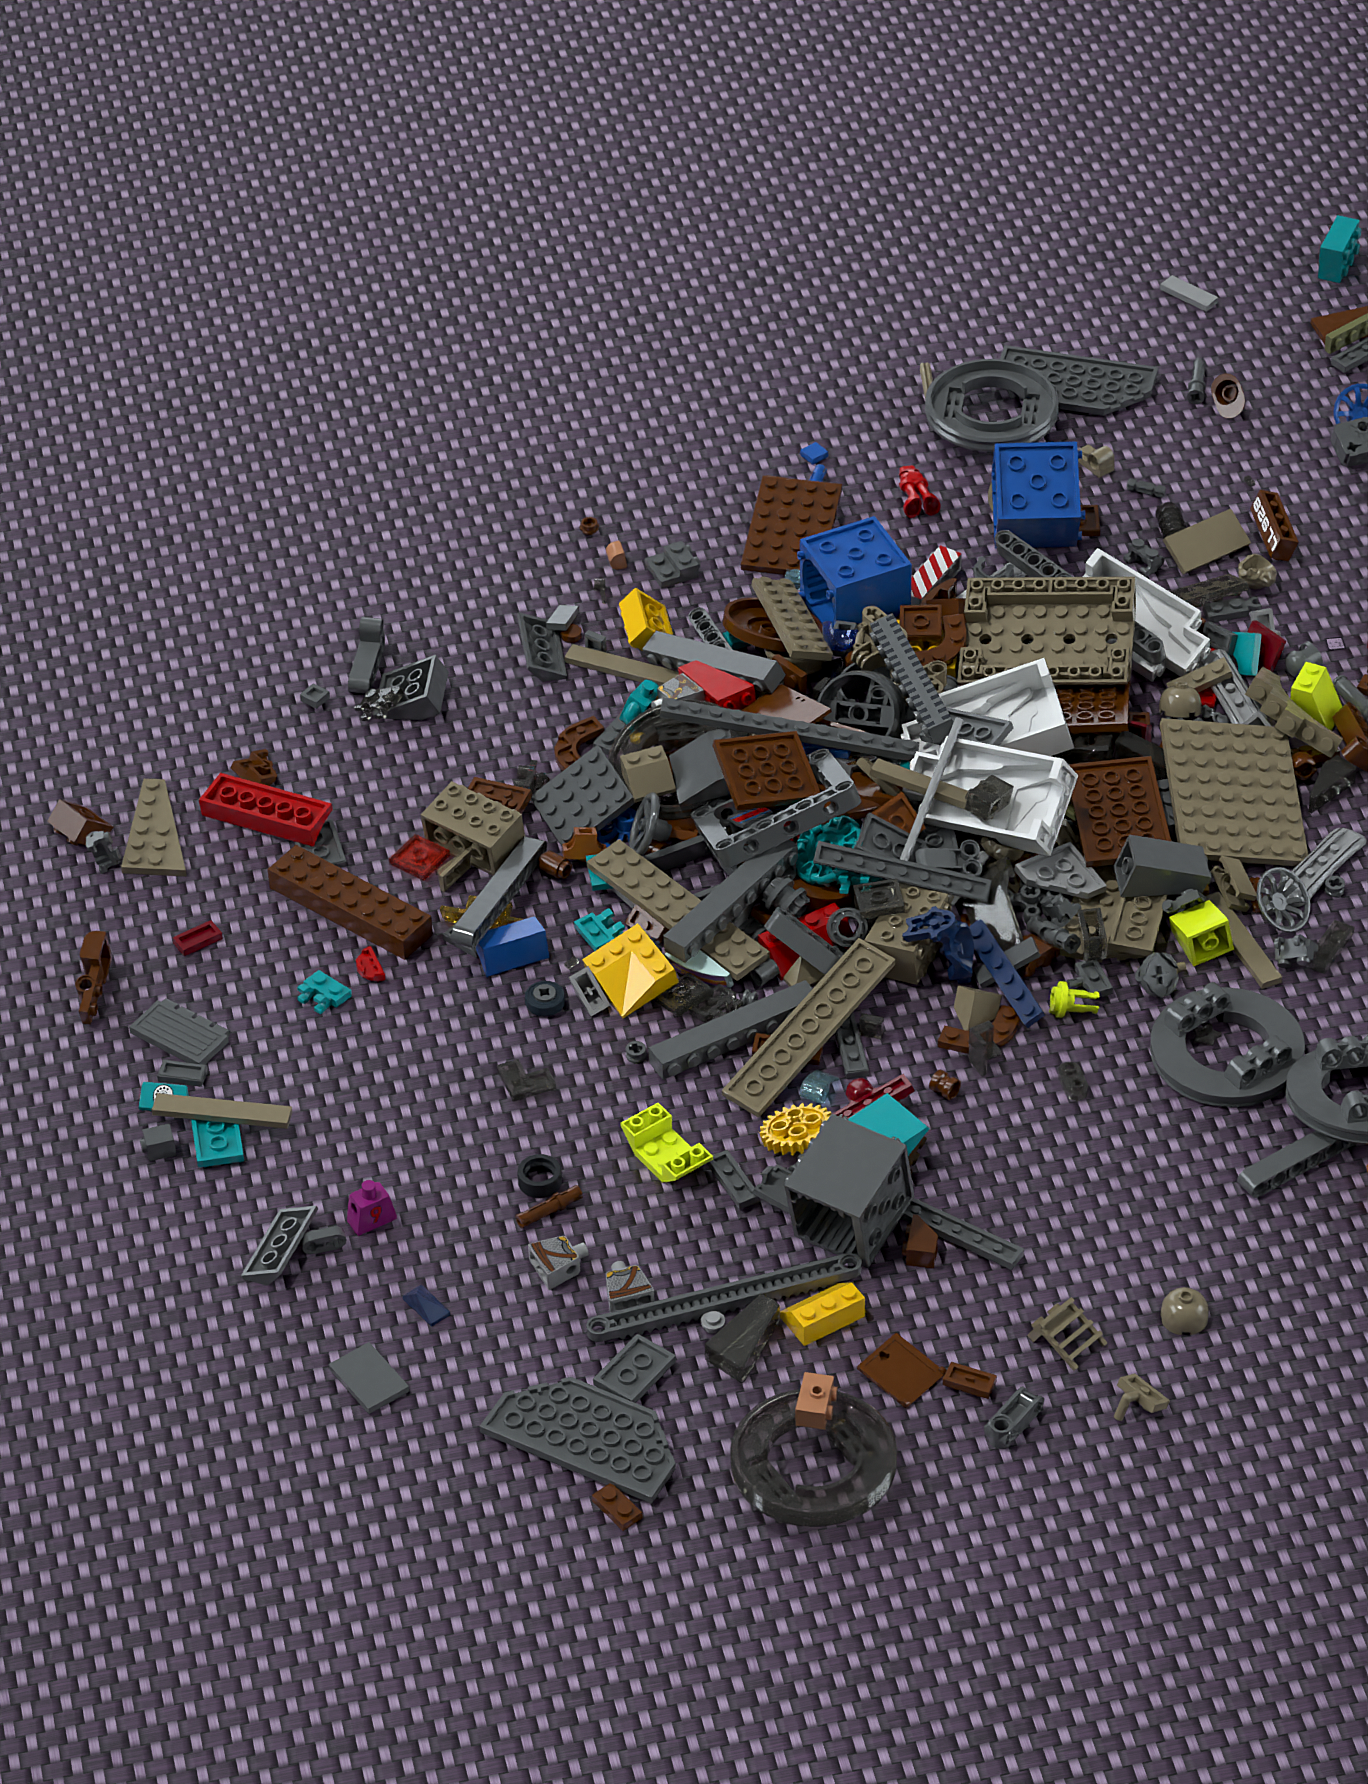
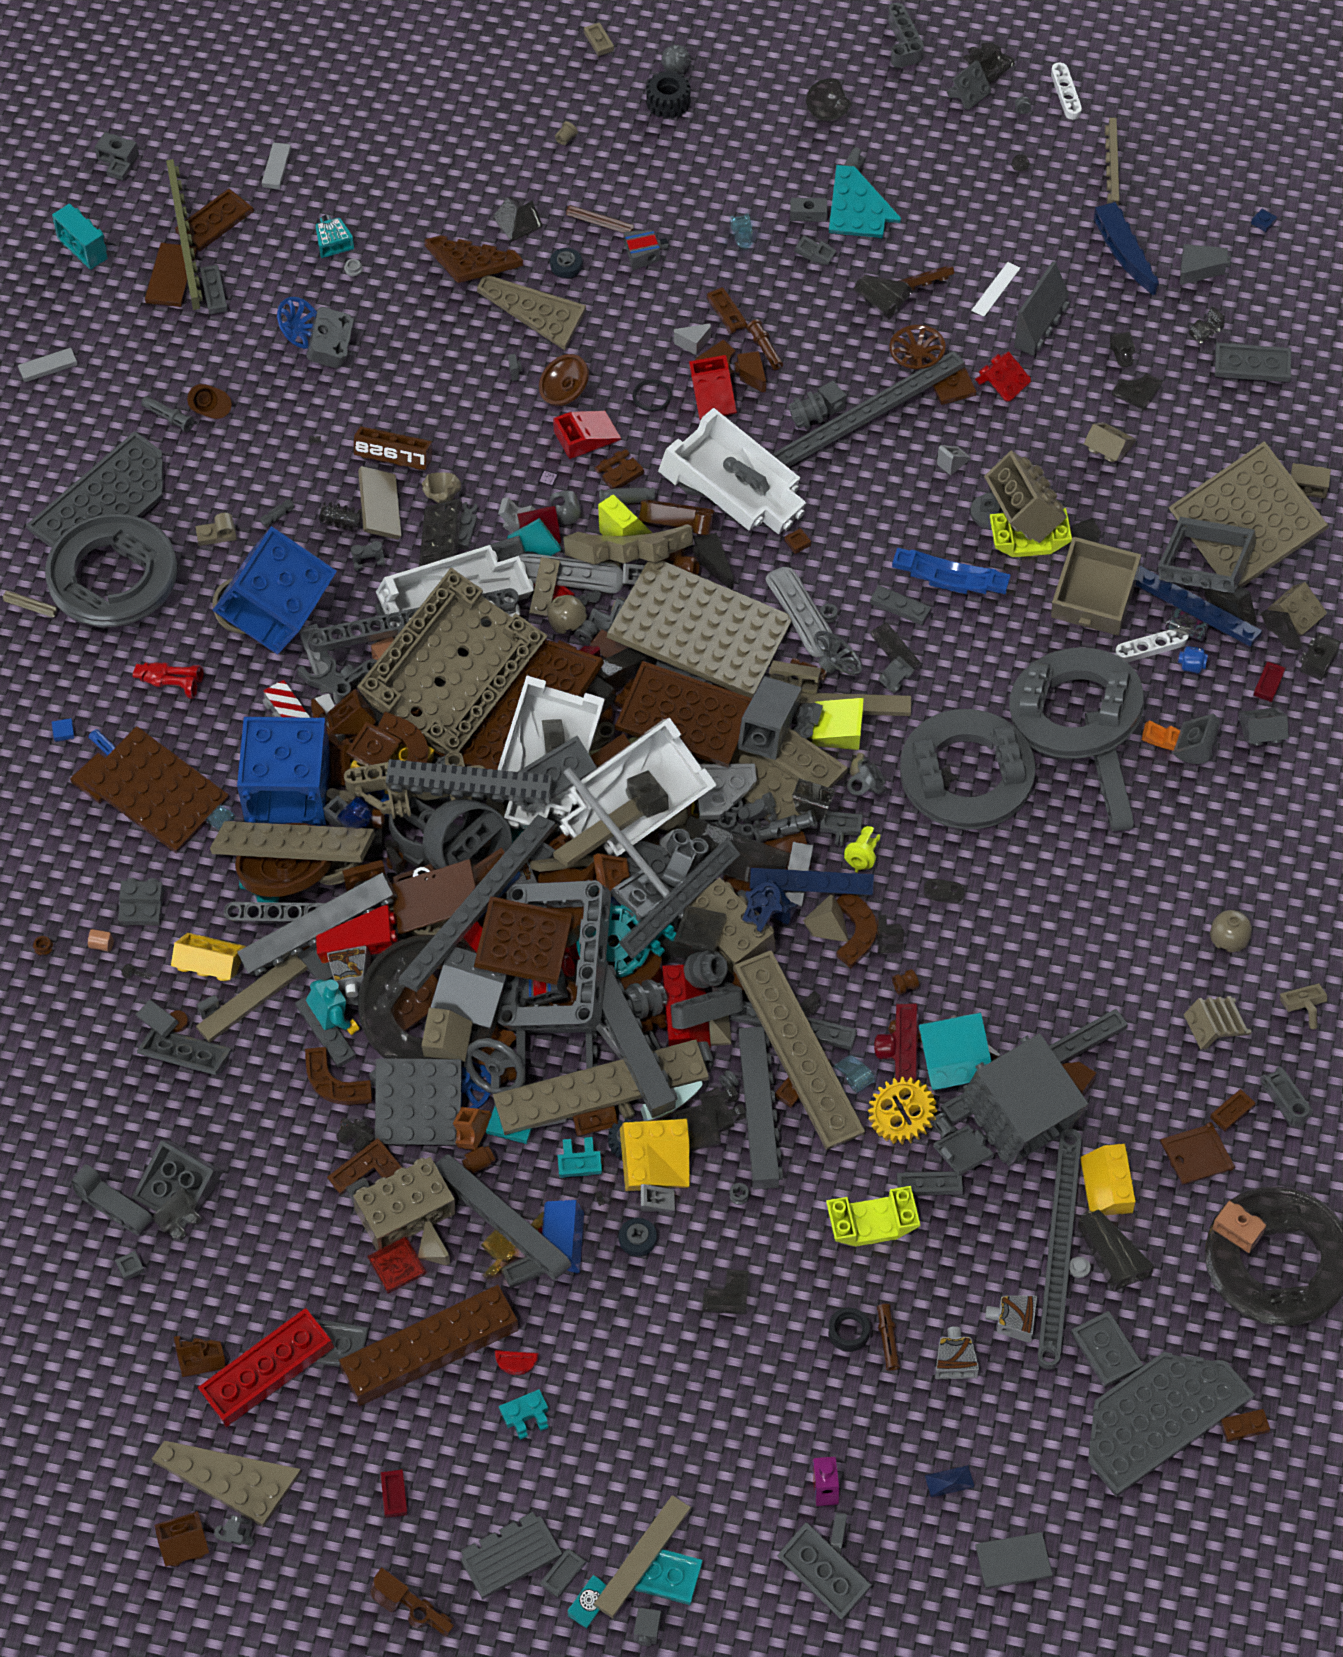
camera: 65 degrees left, 15 degrees up
none -> clear smoke slope [541,719,565,755]

